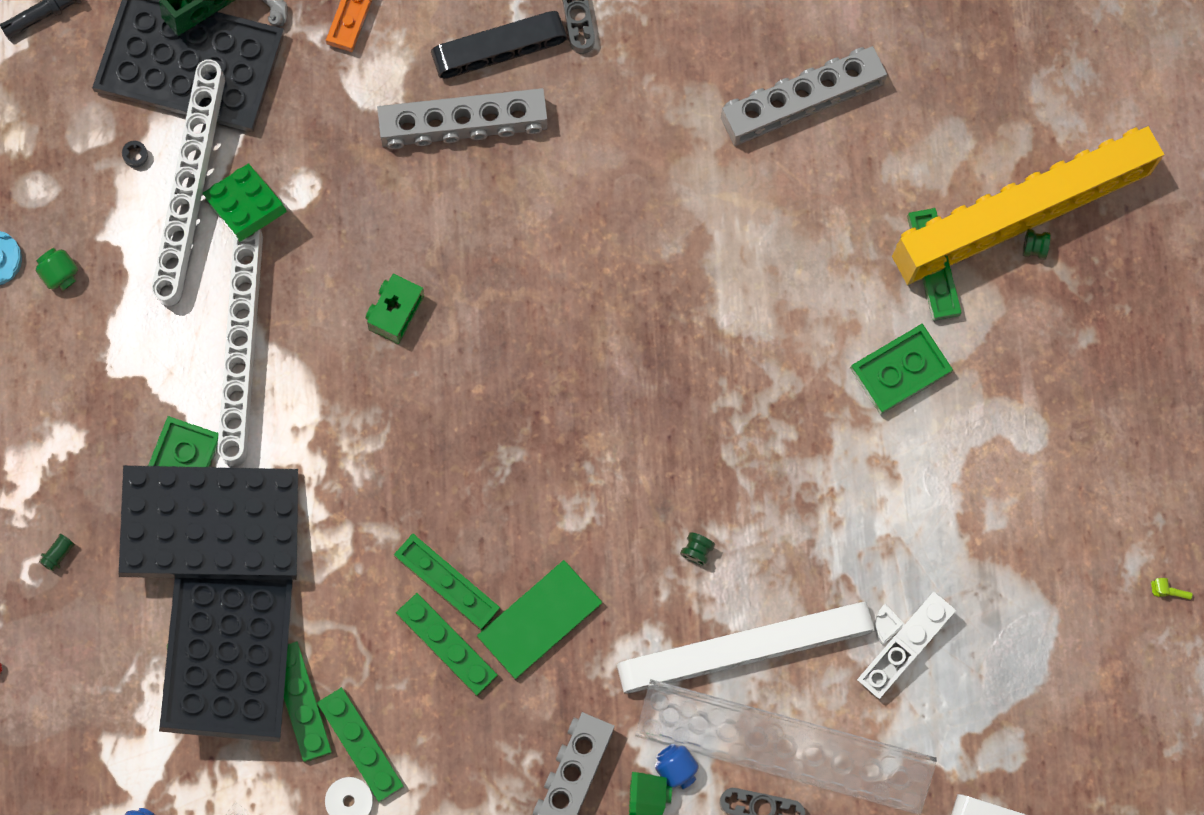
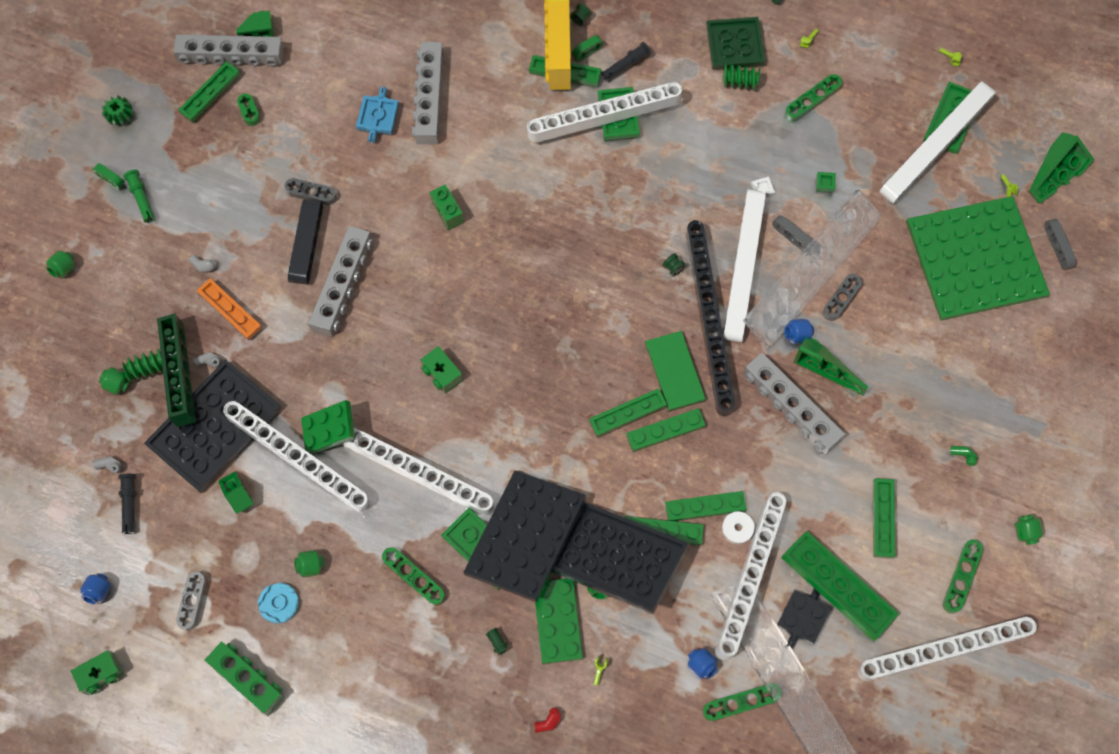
camera: 60 degrees left, 5 degrees down
black bush [122,141,148,168] -> none
white slope [857,592,956,699] -> none
none -> green slope [218,471,254,514]
none -> dark azure plate [356,86,399,143]
none -> green beam [382,547,445,606]
none -> green brick [429,184,464,231]
none -> white beam [527,82,682,142]
none -> green plate [535,579,583,665]
none -> green beam [572,35,604,61]
none -> lime hand [593,655,609,686]
none -> black pin [601,42,651,82]
none -> black beam [686,220,735,416]
none -> dark green plate [706,16,765,70]
none -> green piece [723,64,761,91]
none -> dark grey beam [772,215,819,257]
none -> green beam [785,74,842,122]
none -> green plate [816,172,836,193]

